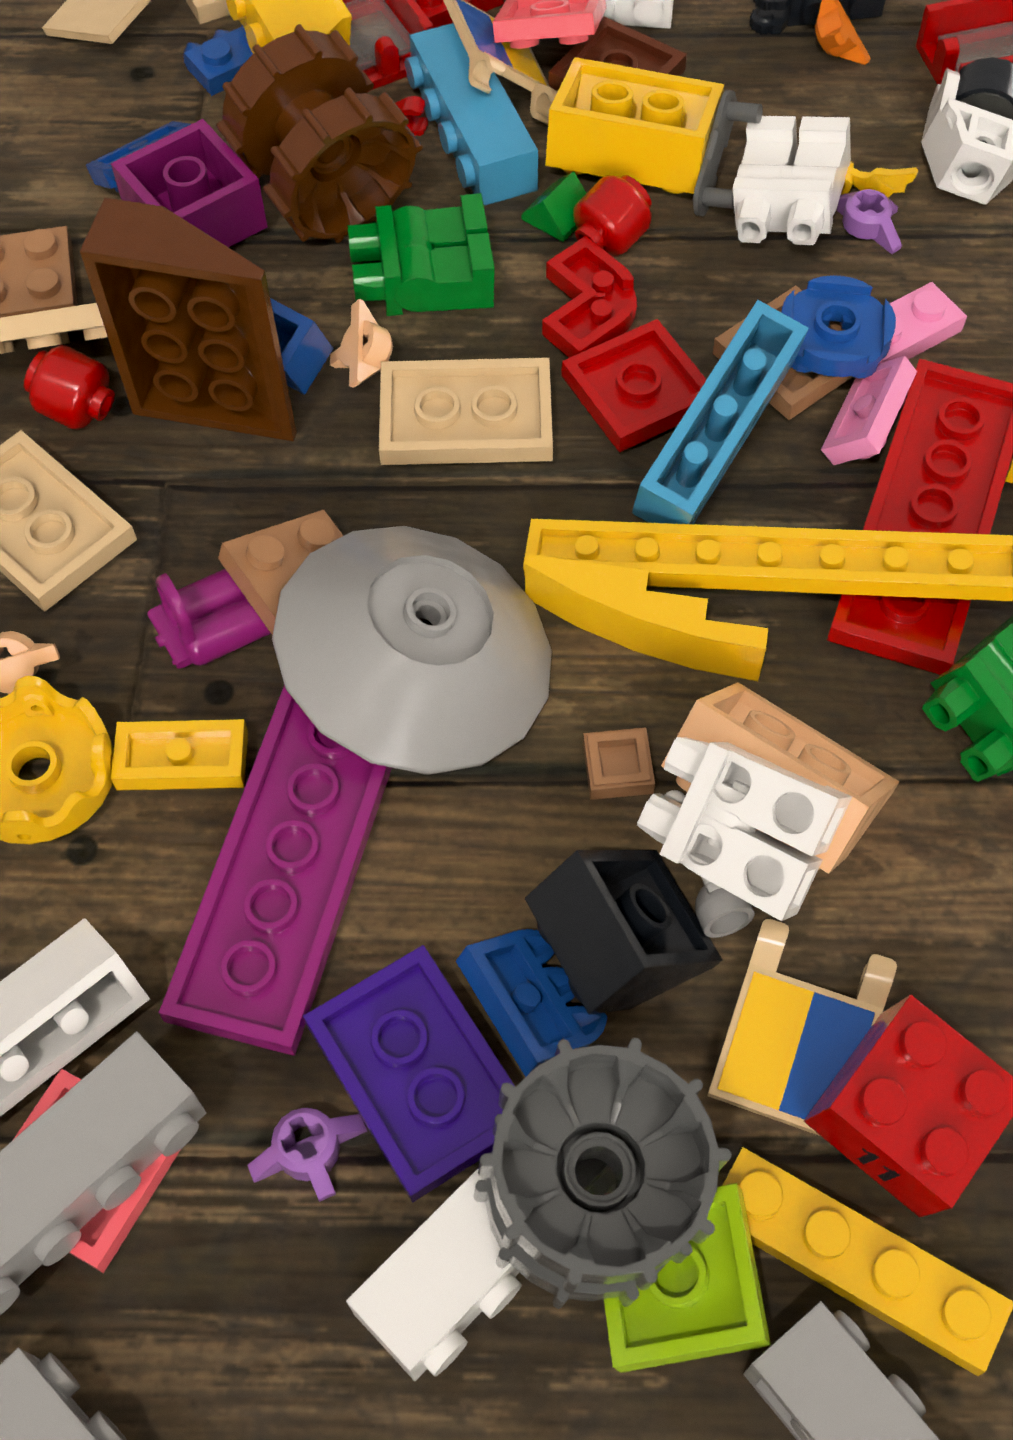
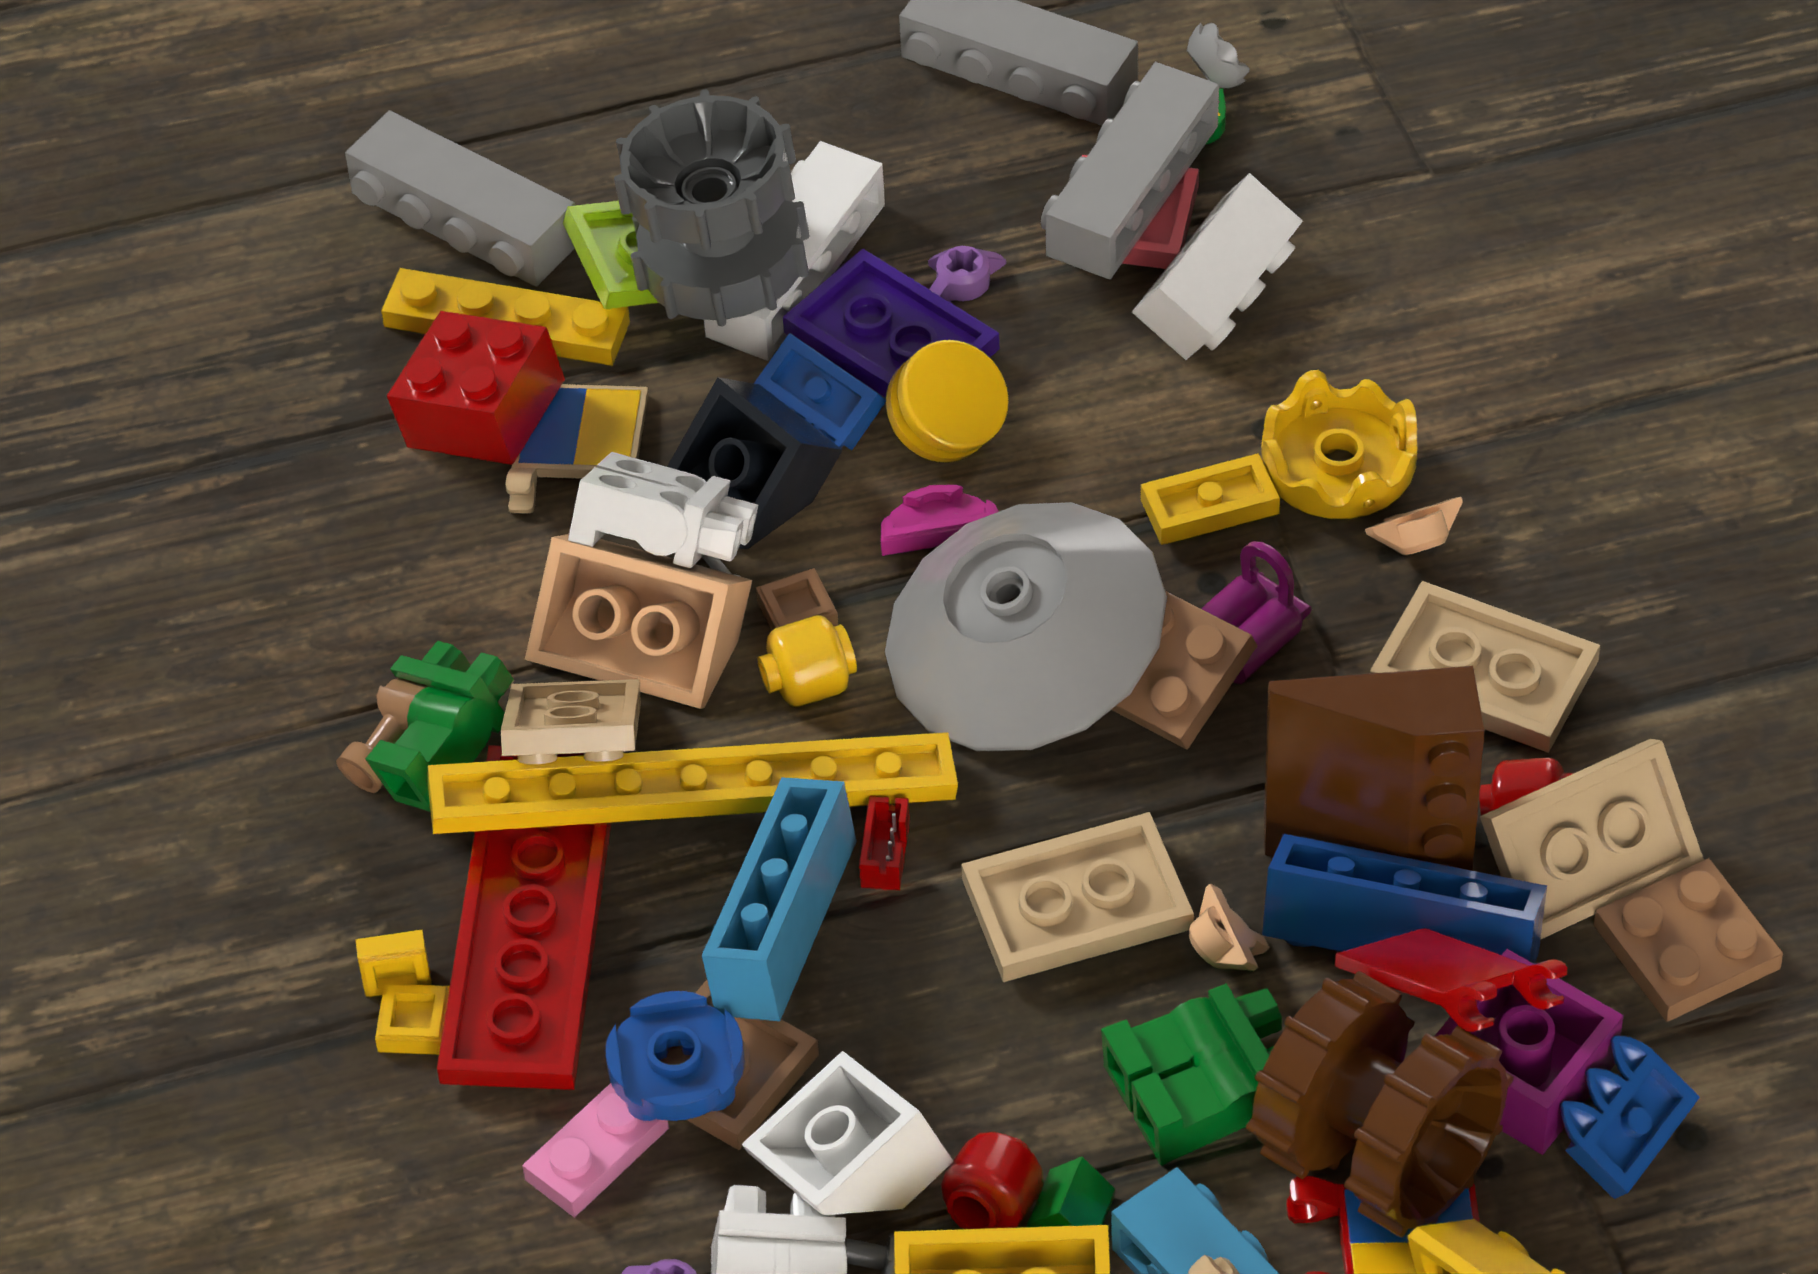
camera: 165 degrees right, 10 degrees down
magenta plate [159,684,392,1056] -> none
yellow slope [525,554,768,682] -> none
red plate [542,236,637,358] -> none
red plate [561,319,707,453] -> none
bright pink plate [821,355,917,465] -> none
none -> tan plate [501,679,641,764]
none -> white slope [742,1051,954,1215]
none -> yellow head [757,615,857,707]
none -> red piece [859,796,910,891]
none -> dark pink plate [881,485,999,556]
none -> yellow head [886,340,1009,462]
none -> red flag [1335,928,1568,1032]

